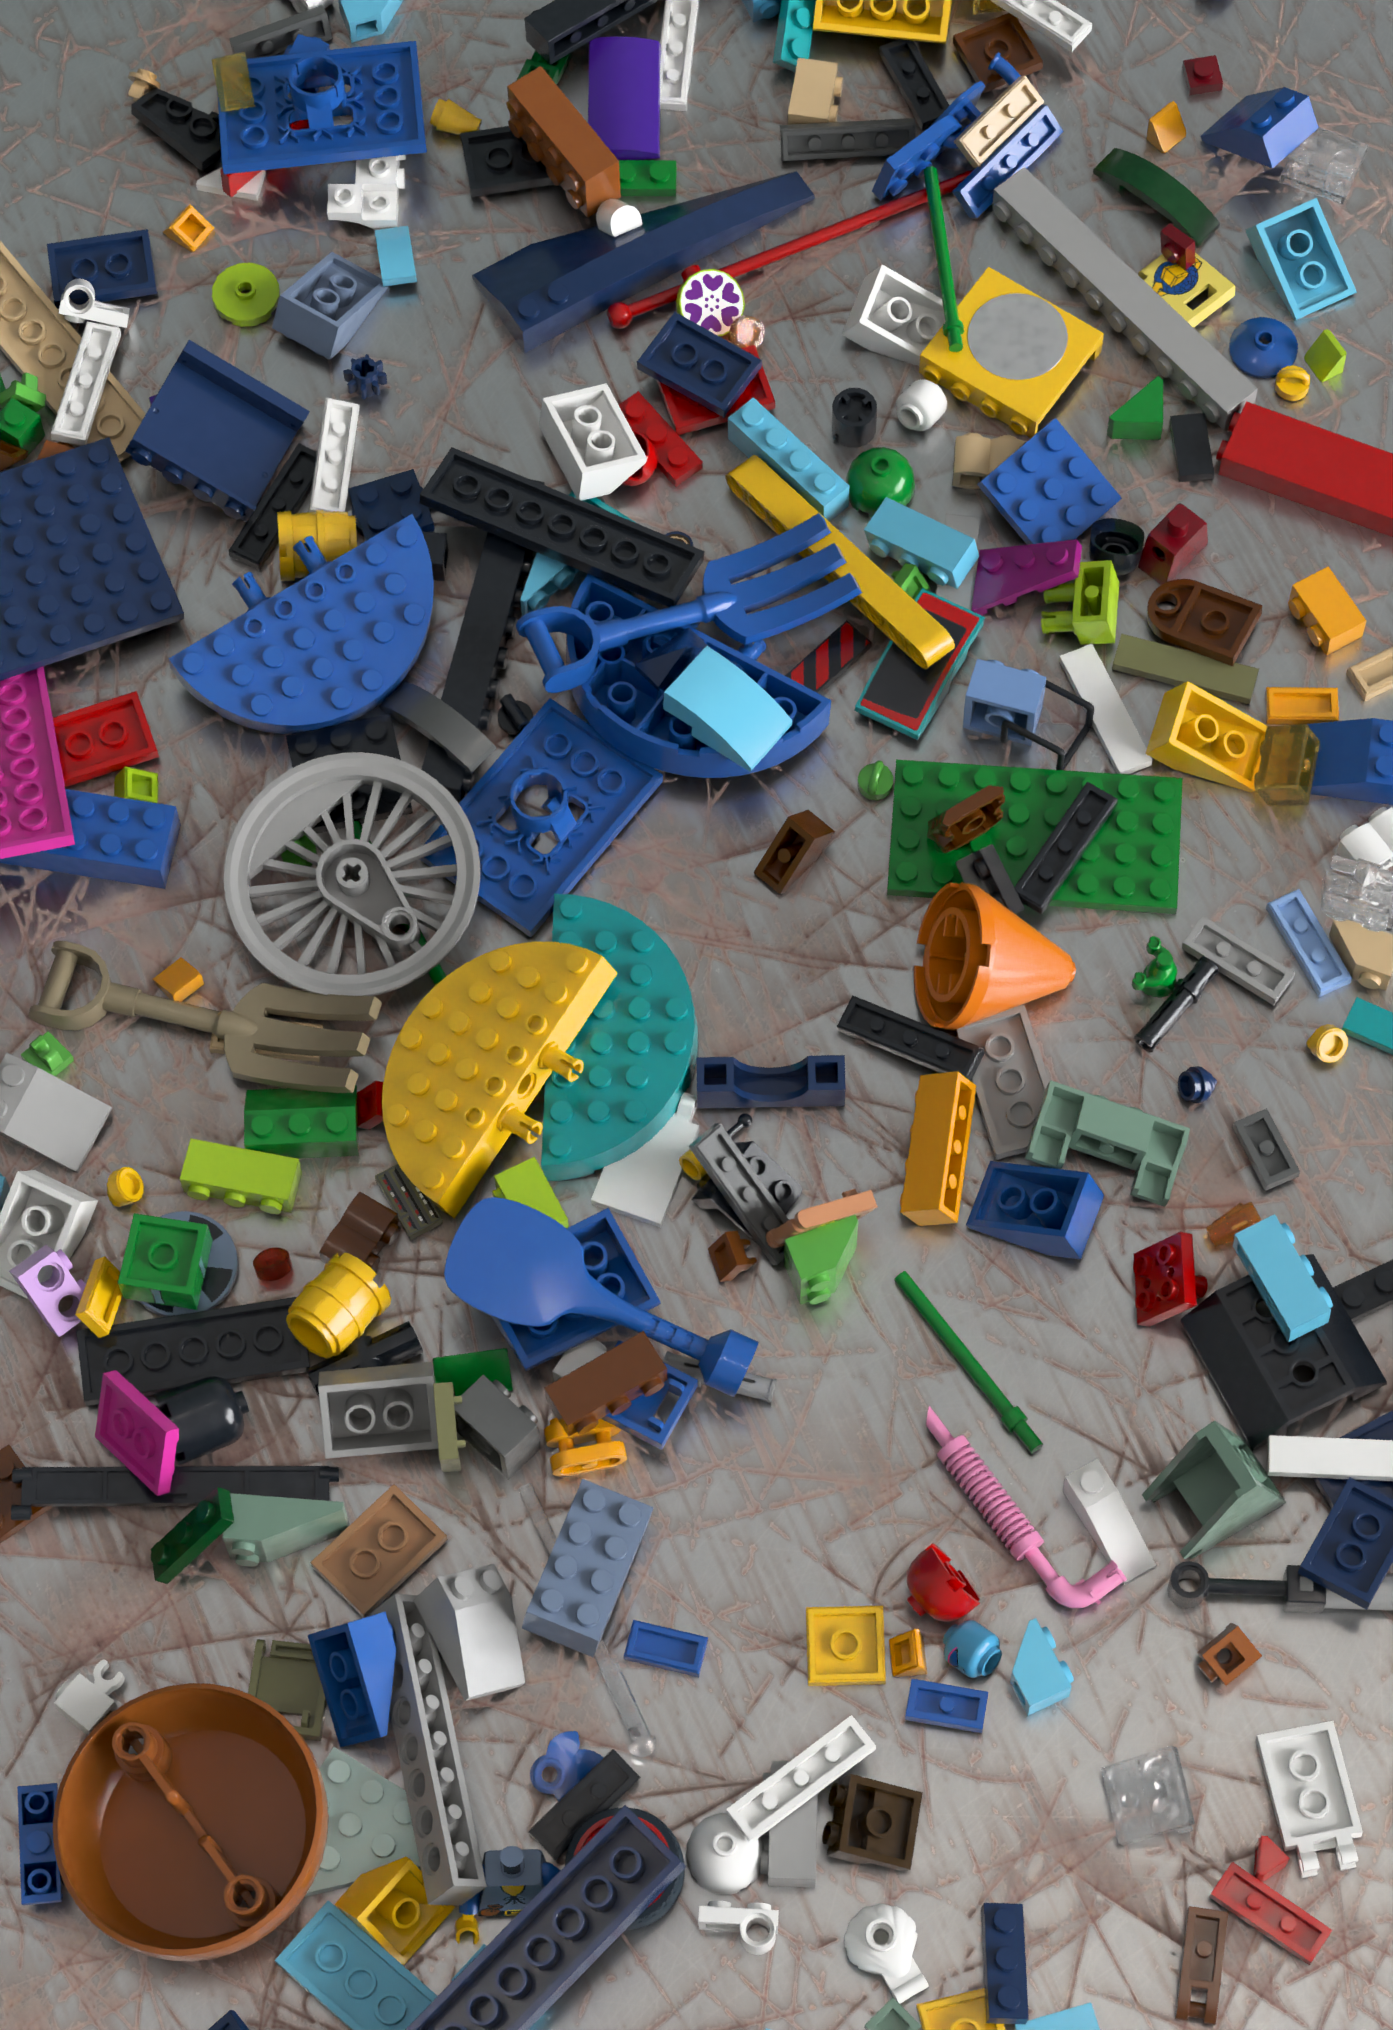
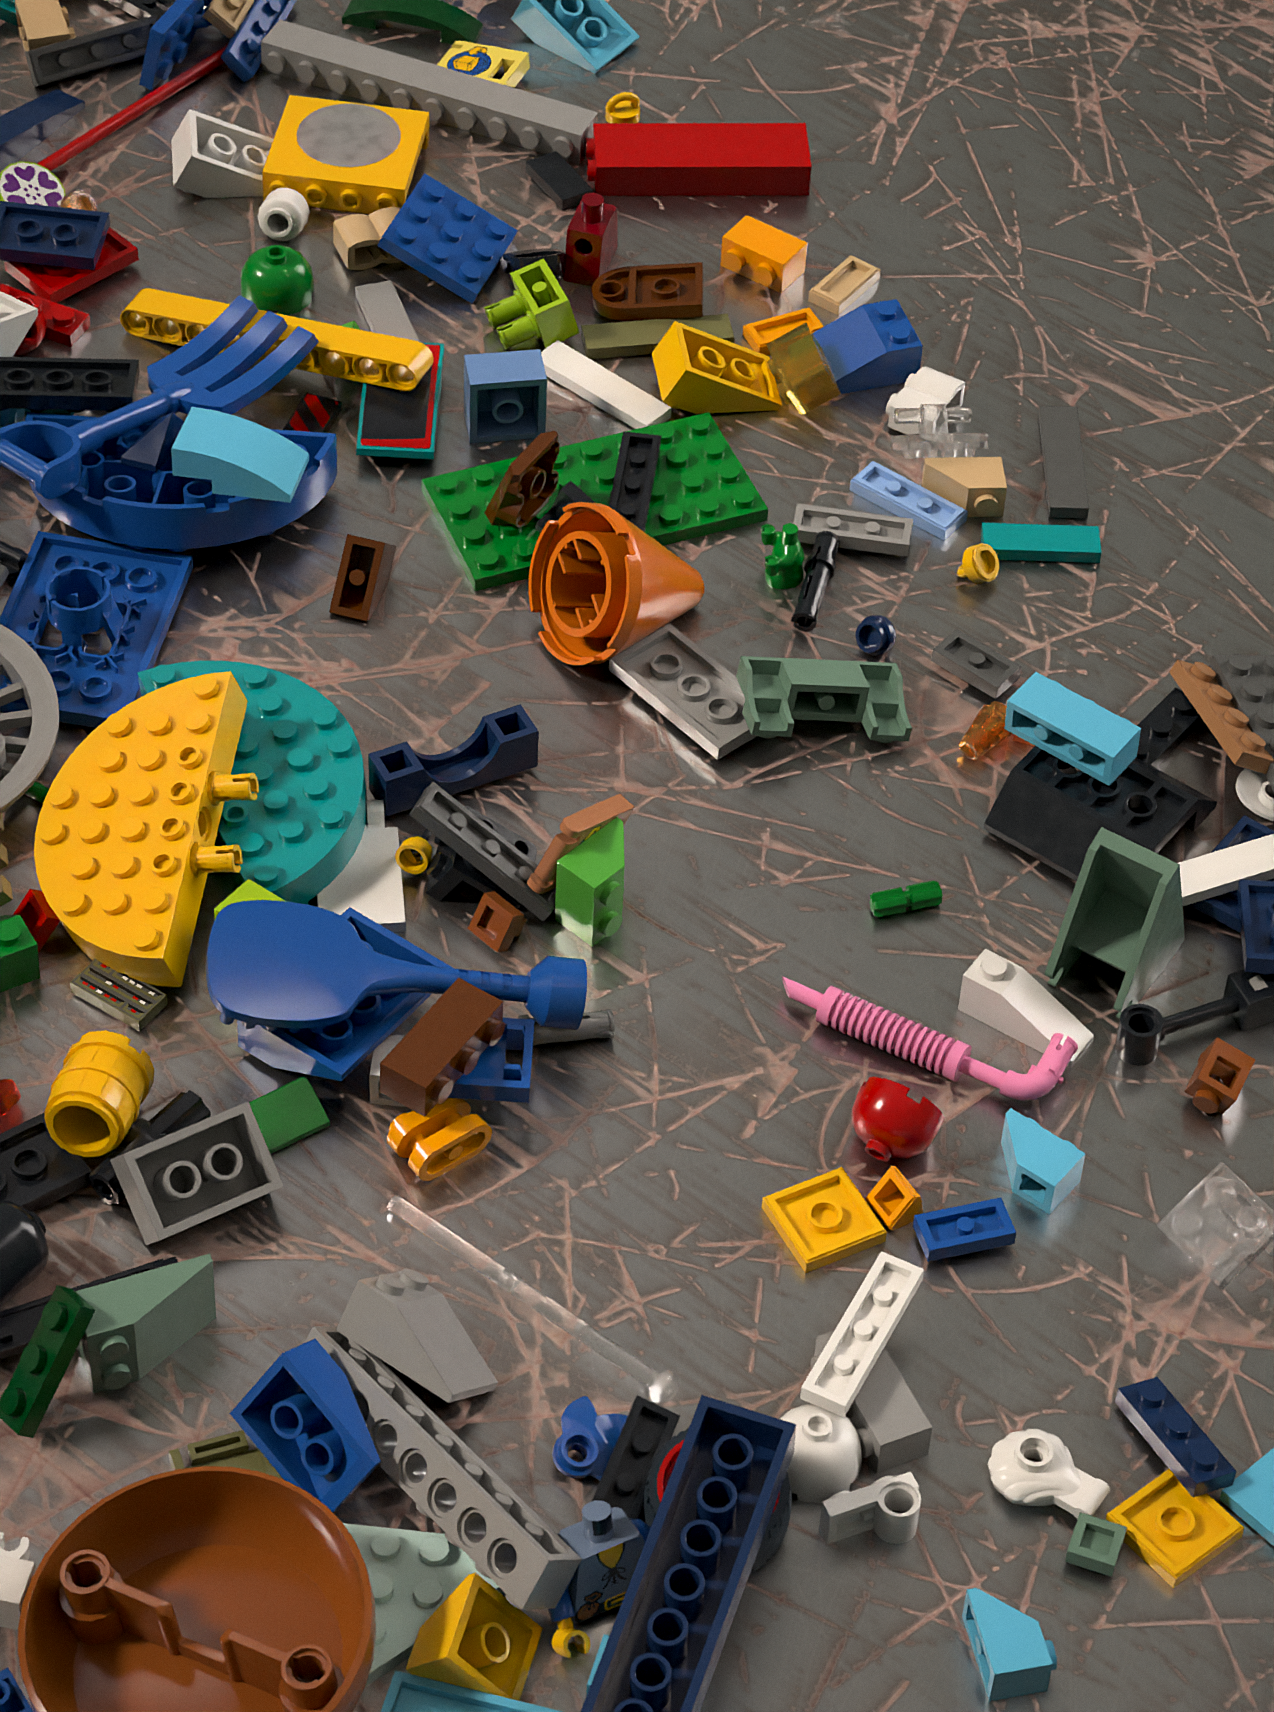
camera: 30 degrees left, 20 degrees down
medium nougat plate [310,1484,448,1618] -> none
reddish brown brick [319,1192,401,1271] -> none
olive container [433,1382,466,1472] -> none
dark grey brick [454,1375,541,1480] -> none
sand blue brick [522,1479,654,1657] -> none
blue tile [624,1620,708,1677] -> none
medium azure brick [728,397,849,522] -> none
dark brown plate [822,1774,922,1872] -> none
black piece [832,388,877,448] -> none
black tile [837,995,985,1081] -> none
bright green tile [858,760,894,800] -> none
medium azure brick [864,497,979,589] -> none
green bar [894,1271,1043,1453] -> none
light orange brick [900,1071,976,1226] -> none
green bar [923,166,964,352] -> none
dark azure head [943,1620,1002,1678] -> none
blue slope [966,1161,1104,1260] -> none
magenta wing [971,539,1082,615] -> none
black piece [1000,680,1094,770] -> none
green slope [1107,376,1163,440] -> none
red plate [1133,1231,1208,1327] -> none
dark red plate [1160,223,1195,270] -> none
blue dish [1229,317,1298,379] -> none
lime slope [1304,329,1347,382] -> none
none -> green piece [869,880,943,918]

